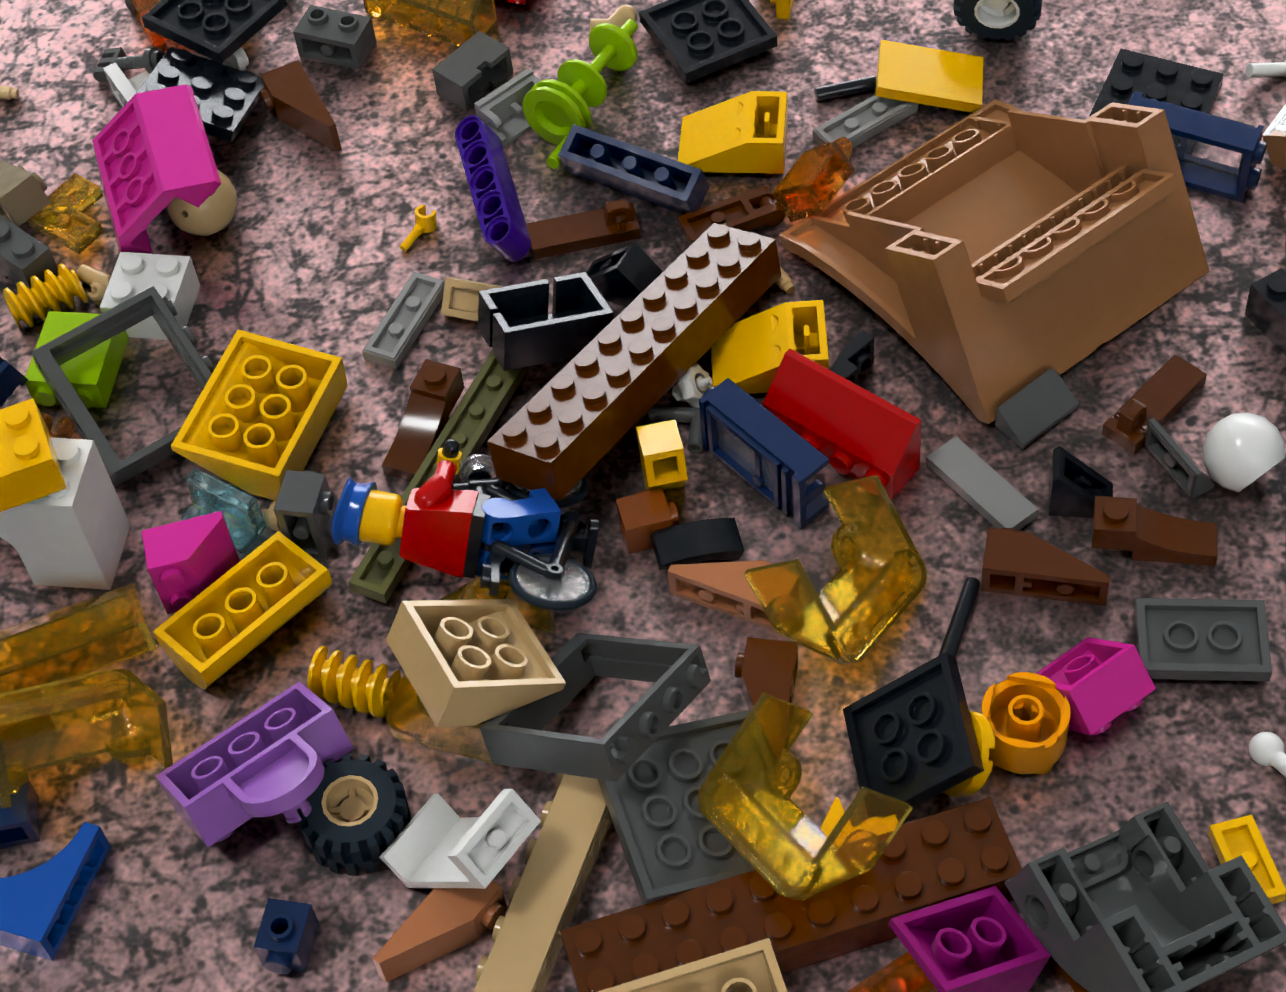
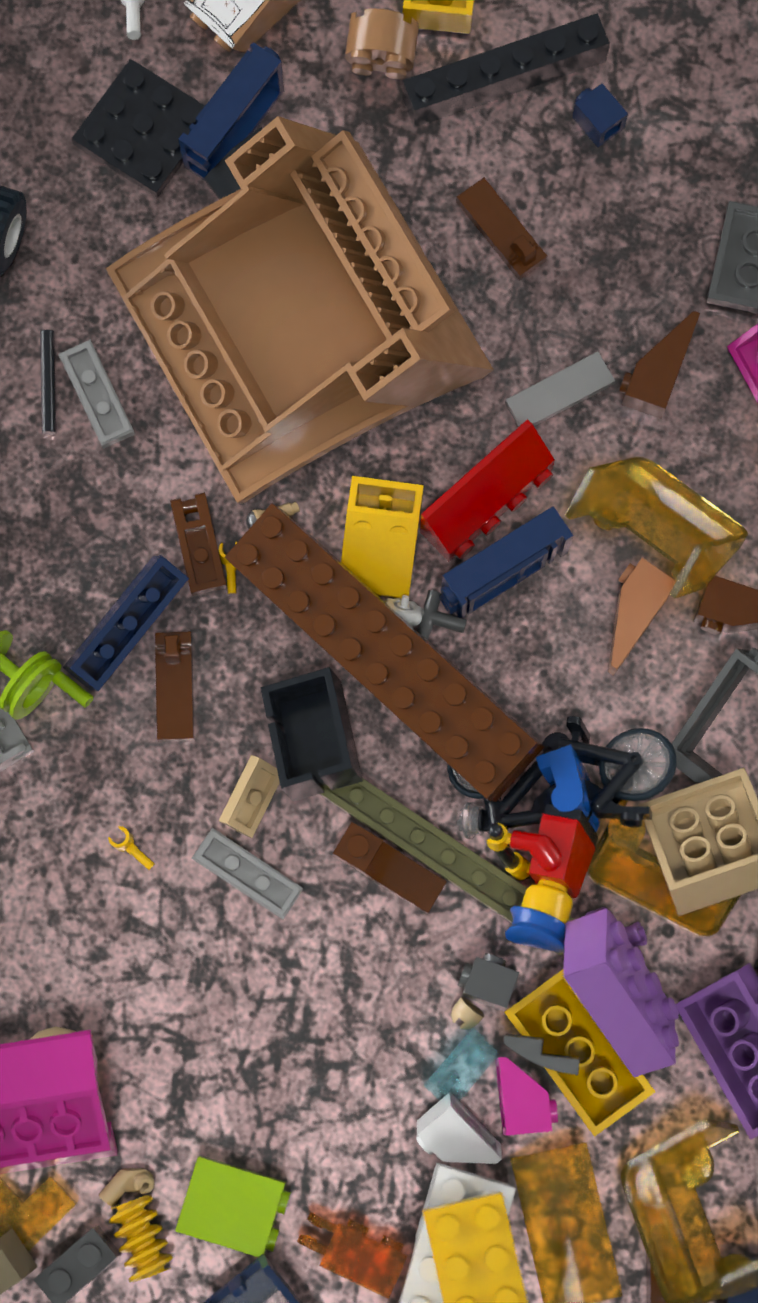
camera: 85 degrees left, 25 degrees up
dark grey window [31,286,215,488] -> none
white brick [100,252,200,340] -> none
yellow slope [171,329,348,501] -> none
yellow piece [307,645,401,718] -> none
dark purple beam [455,115,531,262] -> none
black slope [586,243,663,308] -> none
dark orange brick [616,488,680,554] -> none
yellow slope [636,419,688,491] -> none
black slope [650,518,744,570] -> none
yellow slope [678,91,788,174] -> none
clear orange hinge [772,137,855,222] -> none
black slope [831,330,874,385] -> none
yellow tile [875,40,984,113] -> none
black bar [938,577,981,658] -> none
dark grey slope [995,368,1079,449] -> none
black slope [1048,446,1113,518] -> none
reddish brown slope [1091,496,1218,566] -> none
dark grey slope [1145,418,1215,499] -> none
white helmet [1202,412,1285,493] -> none
none -> white slope [416,1092,502,1164]
none -> dark grey slope [503,1034,580,1075]
none -> medium lavender brick [563,907,679,1077]

